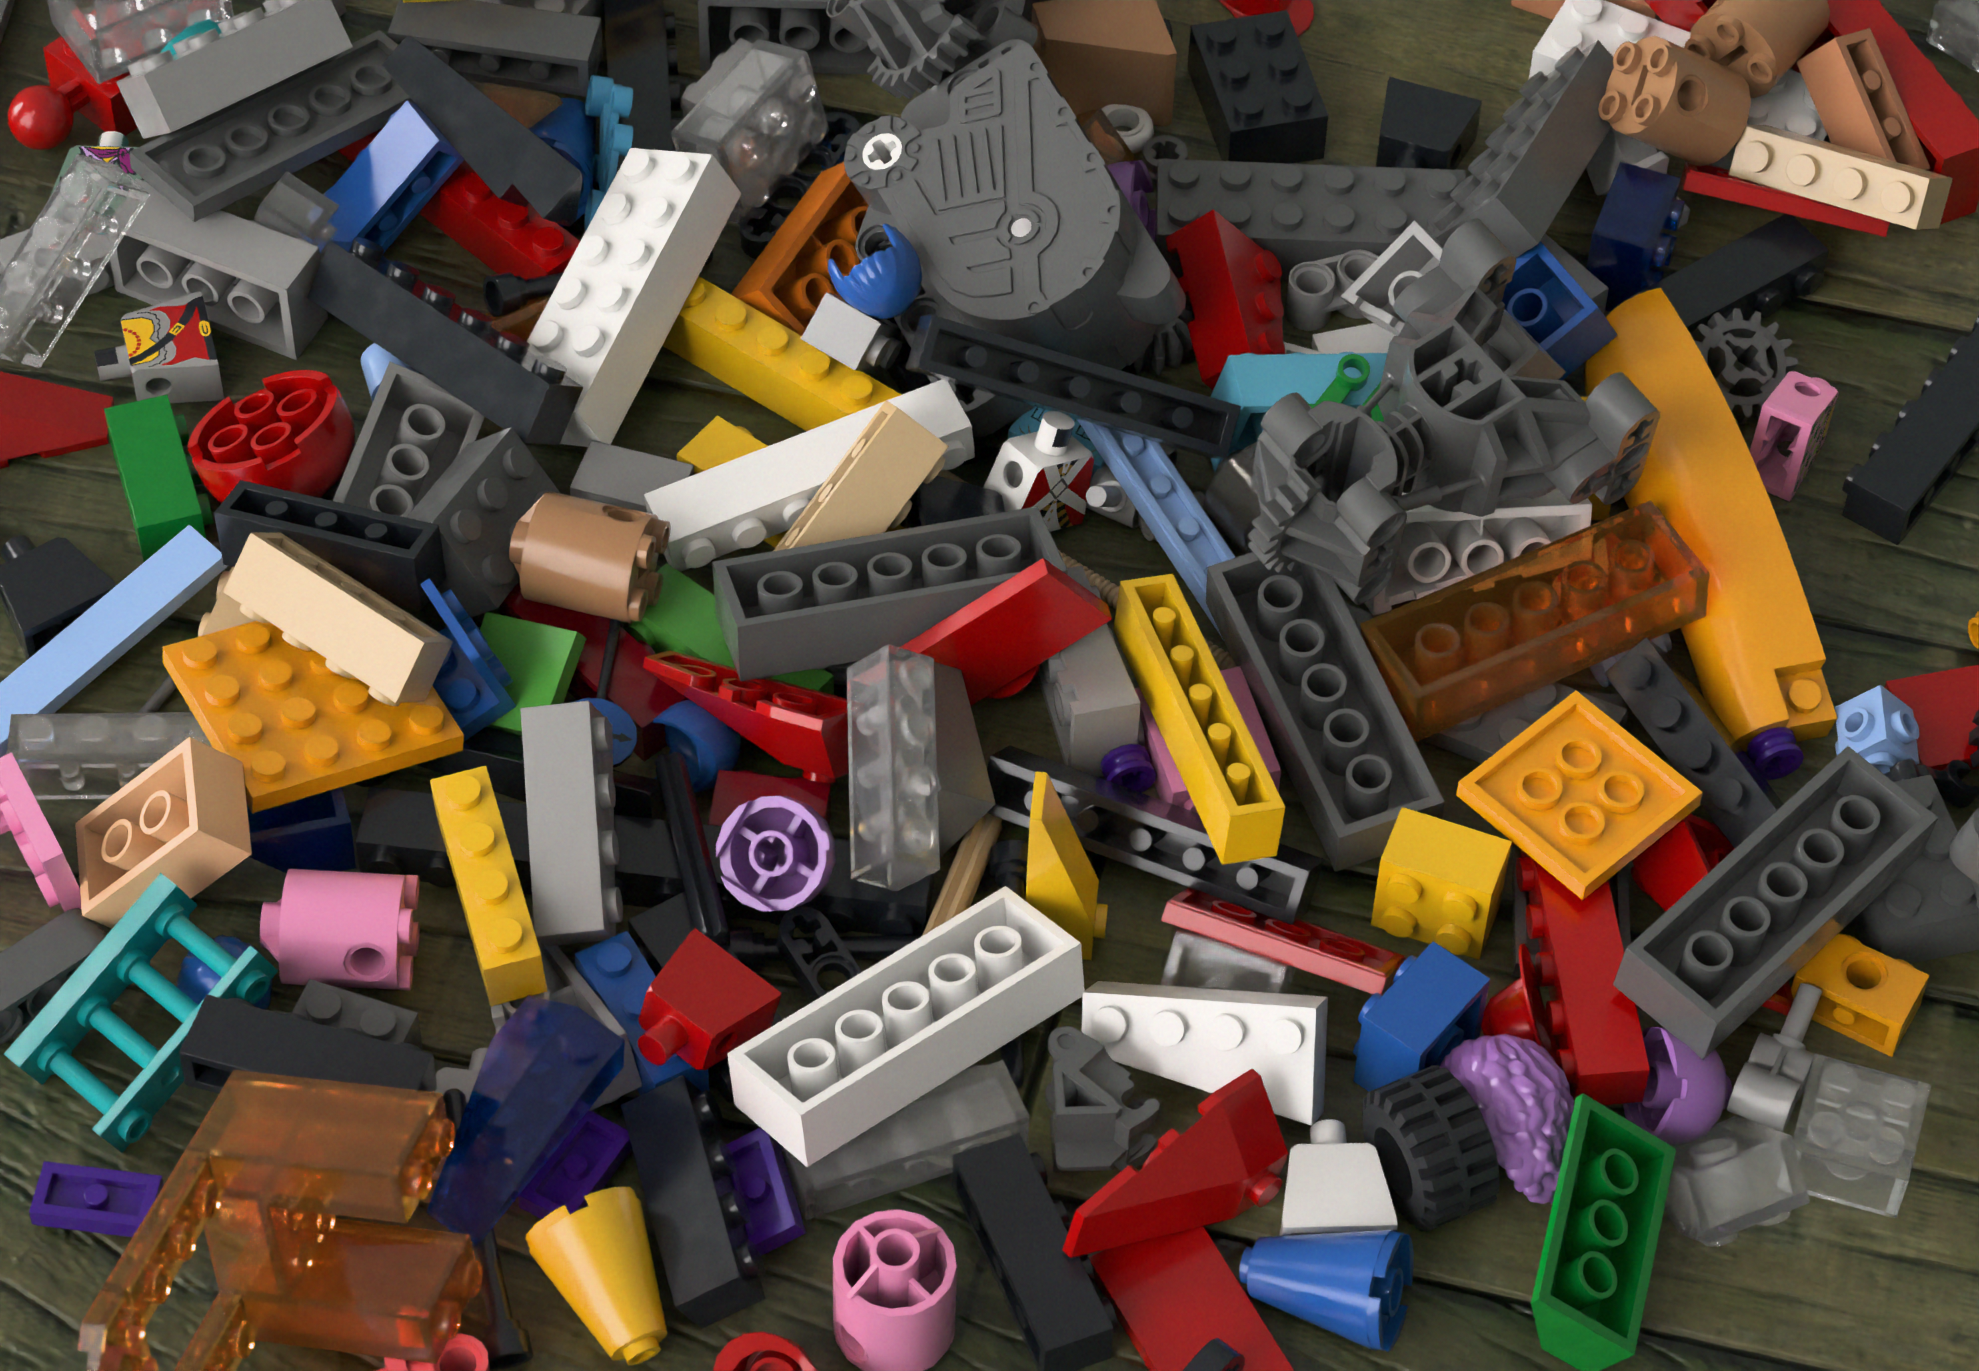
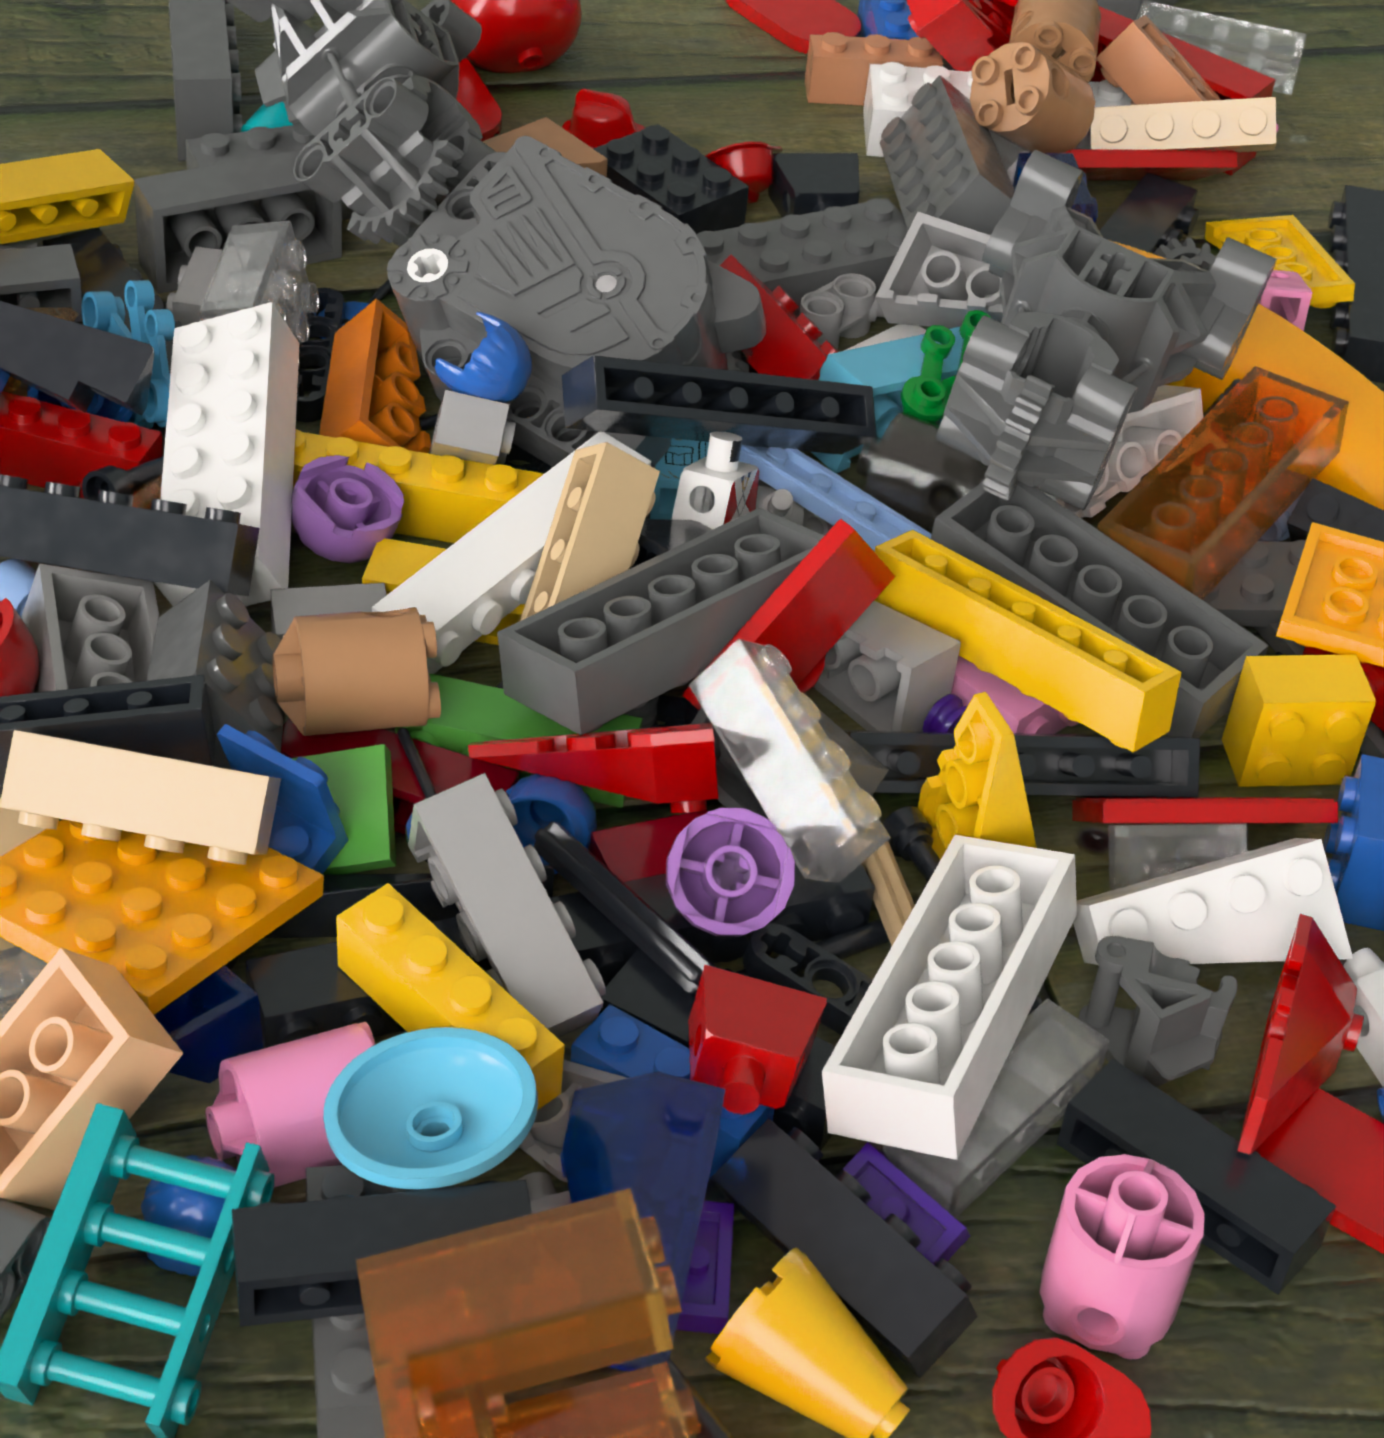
camera: 30 degrees left, 10 degrees down
none -> medium lavender cylinder [291,455,404,563]
none -> medium azure dish [323,1027,538,1190]
none -> red piece [706,142,783,204]
none -> yellow wing [1205,215,1355,308]

